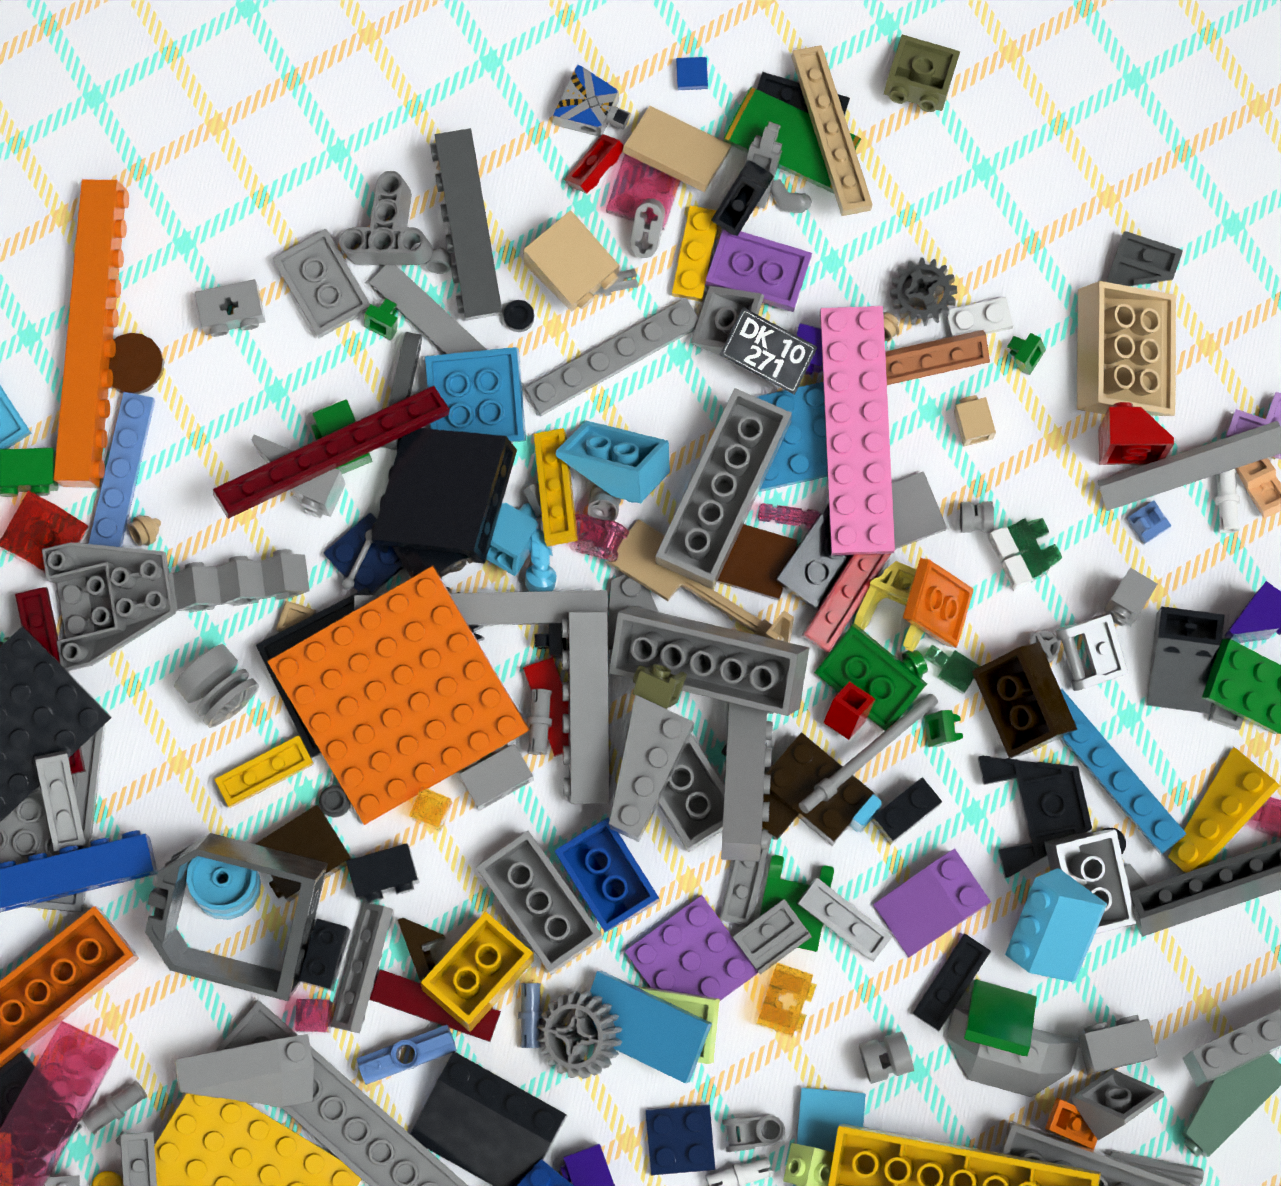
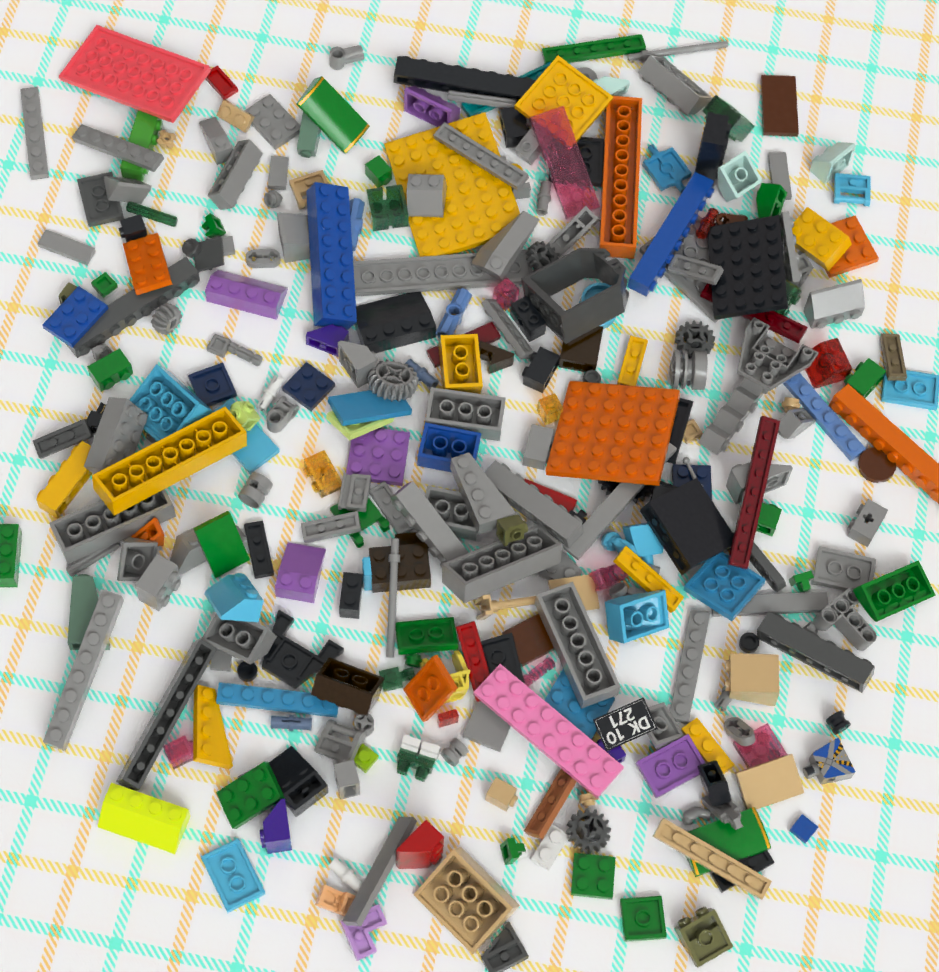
camera: 125 degrees right, 15 degrees down
light grey pin [527,689,552,755] -> none
red plate [564,134,624,194] -> none
red brick [823,681,875,740] -> none
green tile [924,710,963,747] -> none
medium blue tile [1127,500,1172,545] -> none
none -> sand blue pin [271,715,312,731]
none -> light grey slope [338,341,378,388]
none -> lime plate [354,744,379,773]
none -> clear red tile [437,709,459,728]
none -> dark grey gear [526,241,560,272]
none -> light grey slope [548,206,600,257]
none -> green plate [571,853,616,900]
none -> green tile [620,896,667,942]
none -> dark grey gear [674,320,715,358]
none -> light grey slope [778,408,816,439]
none -> black wheel [826,710,851,735]
none -> green slope [852,560,936,622]

